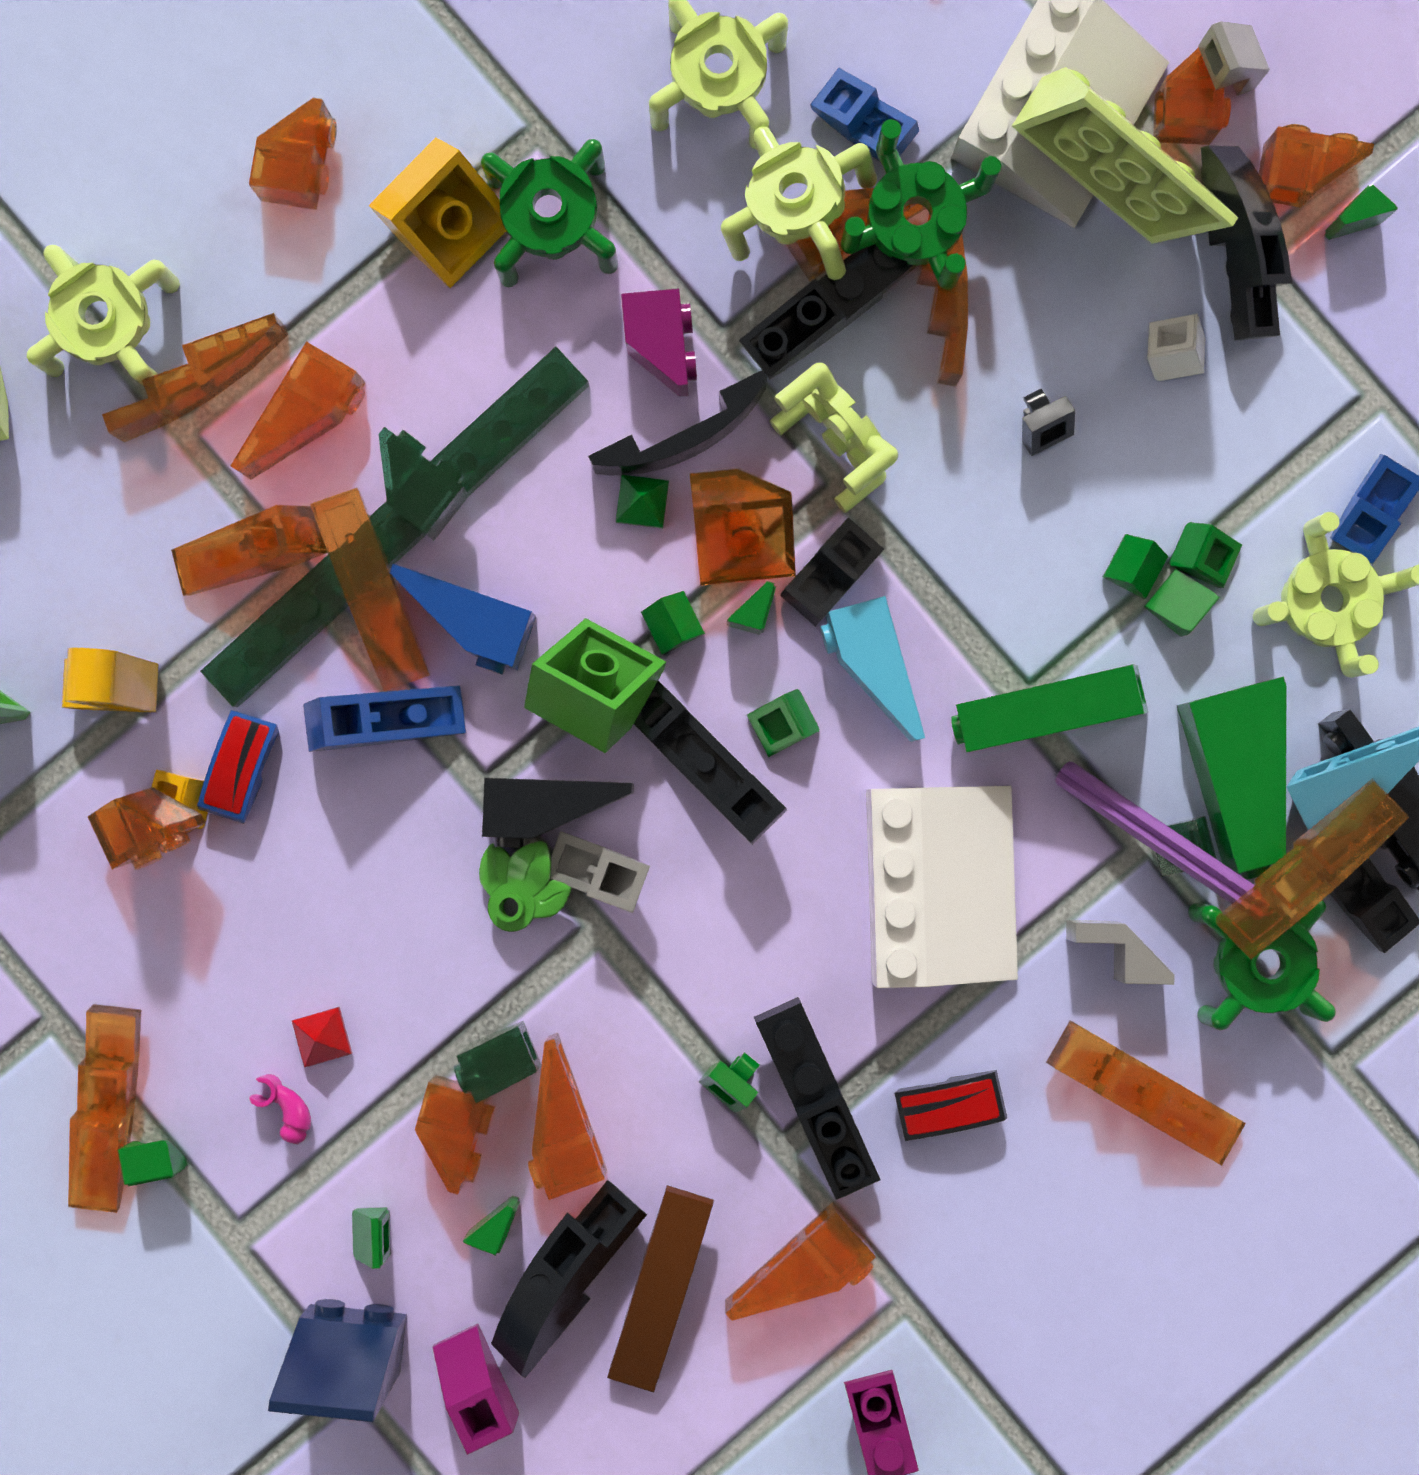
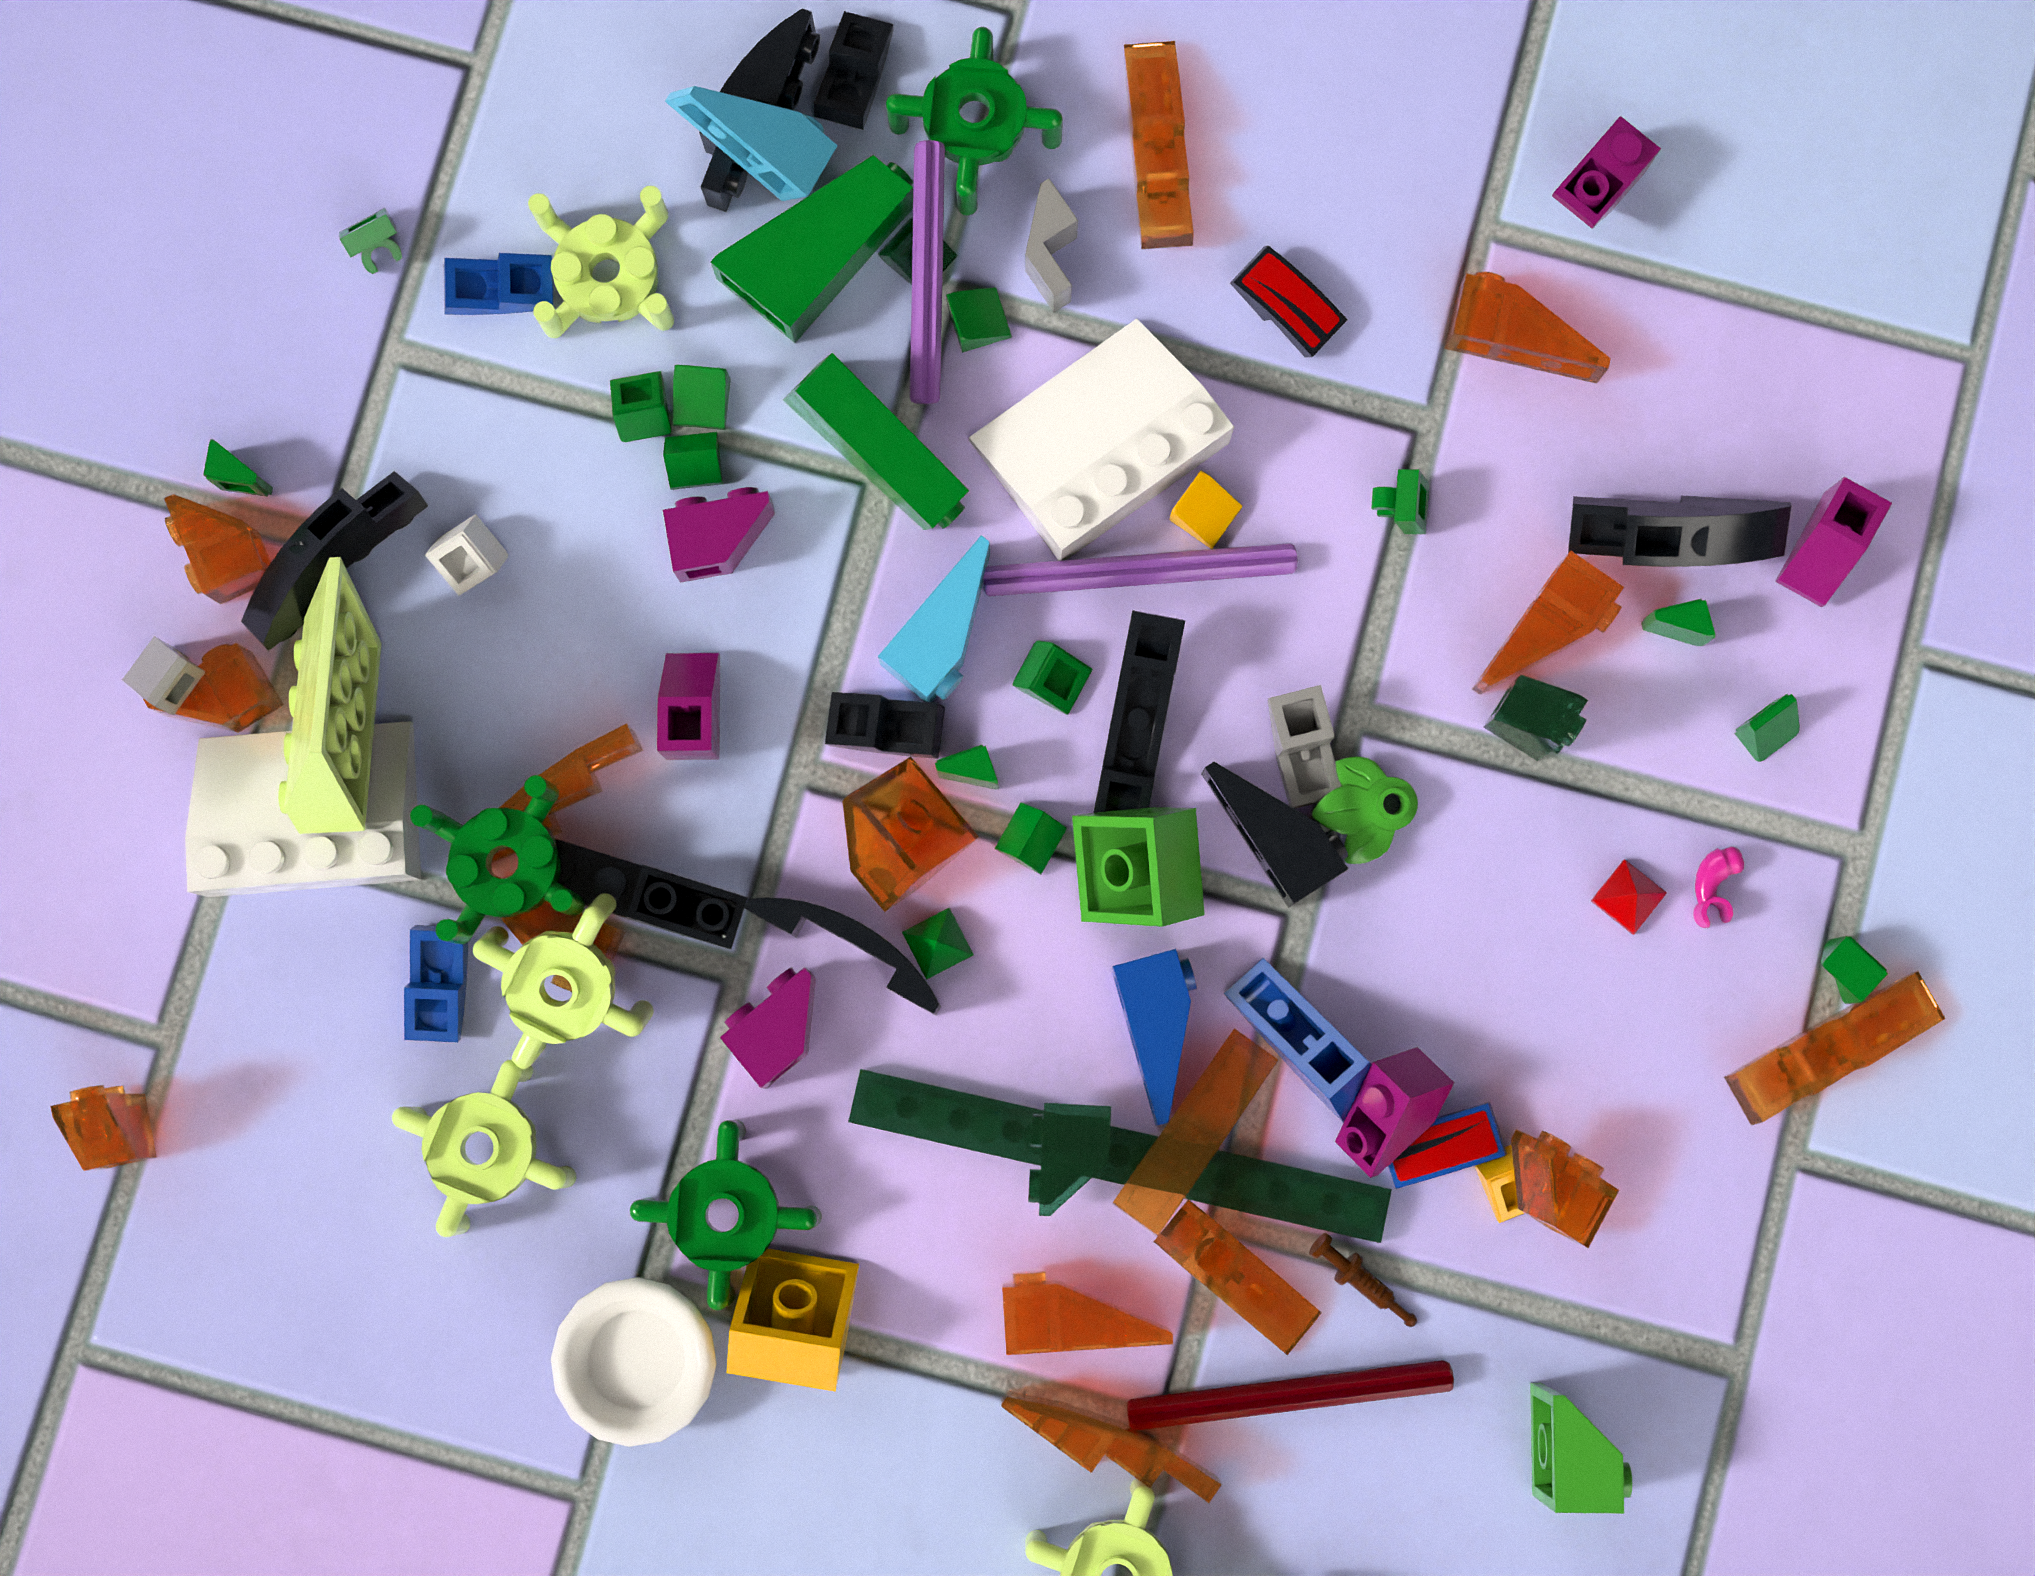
camera: 125 degrees left, 5 degrees down
yellow beam [62,648,159,712] -> none
clear orange slope [249,98,337,210] -> none
dark blue slope [268,1299,407,1422] -> none
clear orange slope [415,1075,496,1195] -> none
reddish brown slope [607,1185,714,1393] -> none
black slope [754,997,881,1200] -> none
yellowish green plate [769,363,898,513] -> none
black tile [1022,389,1075,456] -> none
clear orange slope [1216,778,1409,959] -> none
none -> white piece [551,1277,717,1447]
none -> magenta slope [657,653,720,760]
none -> magenta slope [663,487,775,583]
none -> green slope [946,287,1012,353]
none -> medium lavender axle [983,543,1298,597]
none -> dark red axle [1127,1360,1454,1431]
none -> yellow slope [1169,470,1243,549]
none -> reddish brown piece [1309,1233,1417,1327]
none -> magenta slope [1335,1047,1455,1178]

